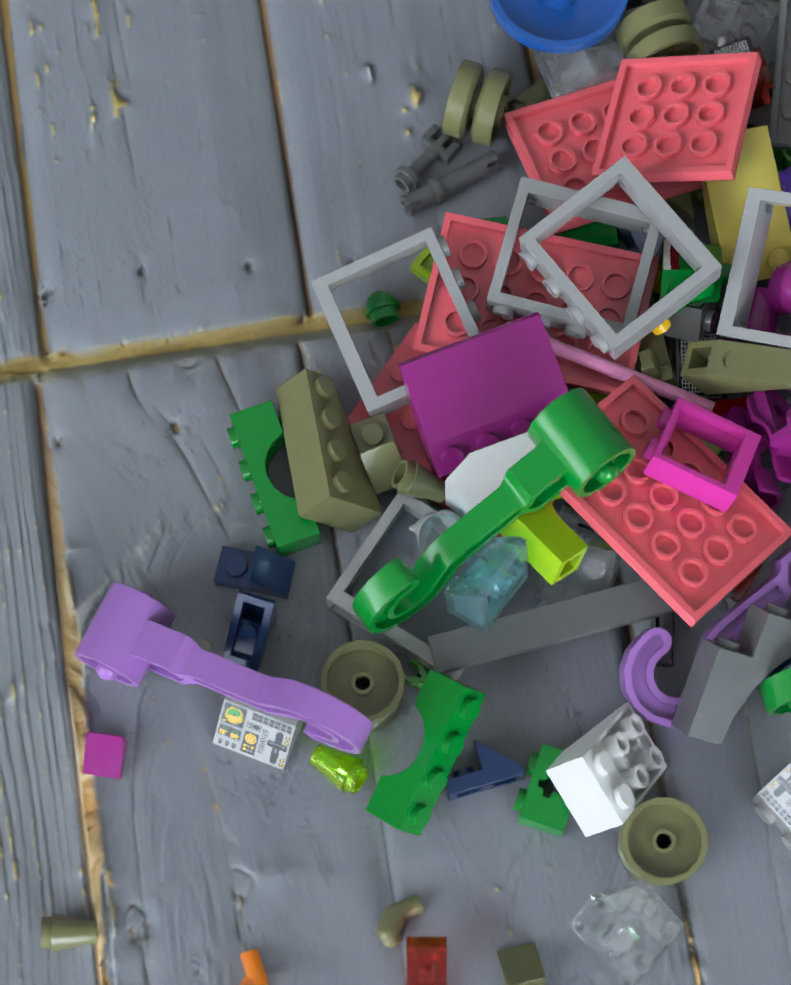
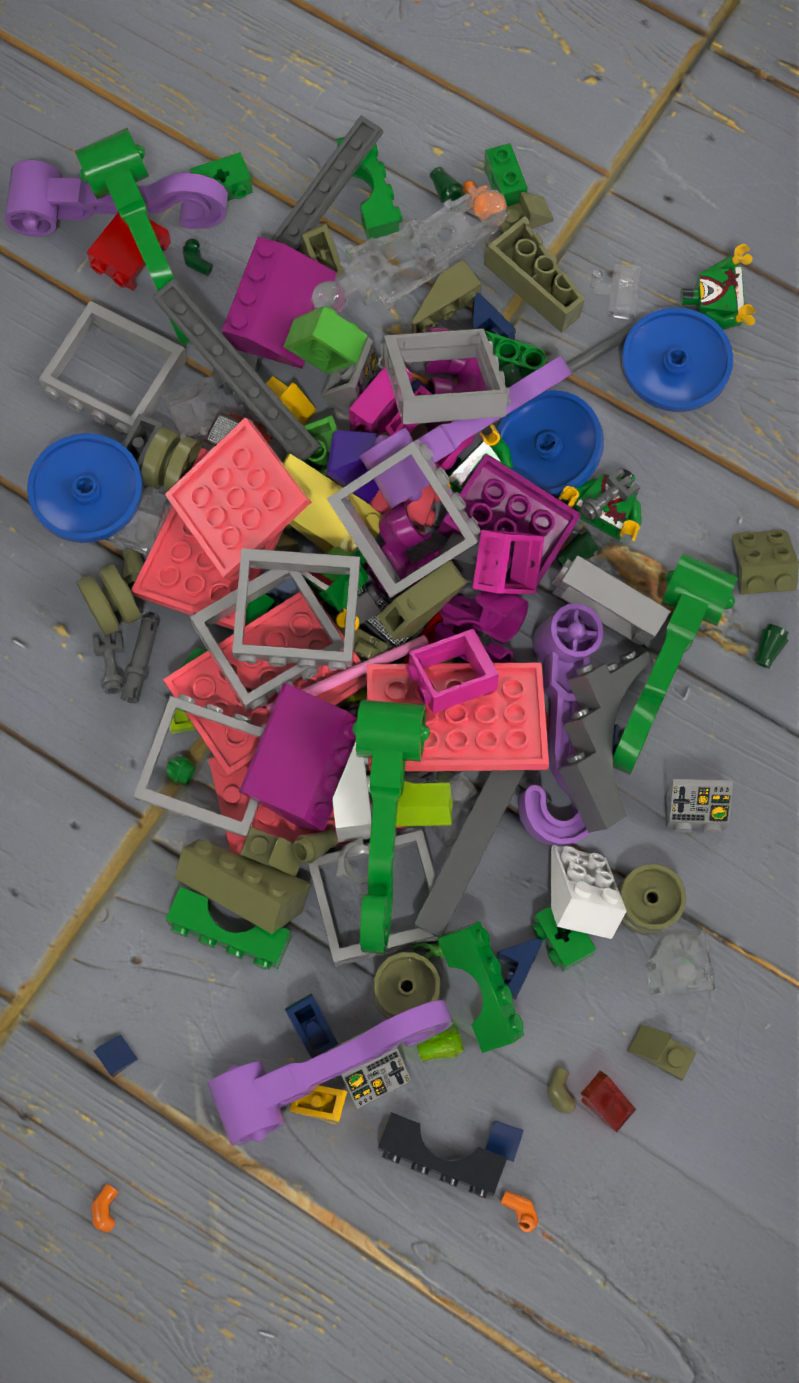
camera: 50 degrees left, 0 degrees up
olive cone [41,913,97,953] -> none
magenta slope [83,731,128,779] -> none
dark blue slope [214,546,296,599] -> none
clear light blue slope [445,537,528,634] -> none
none -> dark blue slope [94,1035,138,1078]
none -> yellow slope [289,1085,347,1125]
none -> black arch [378,1112,507,1199]
none -> dark blue slope [485,1121,524,1162]

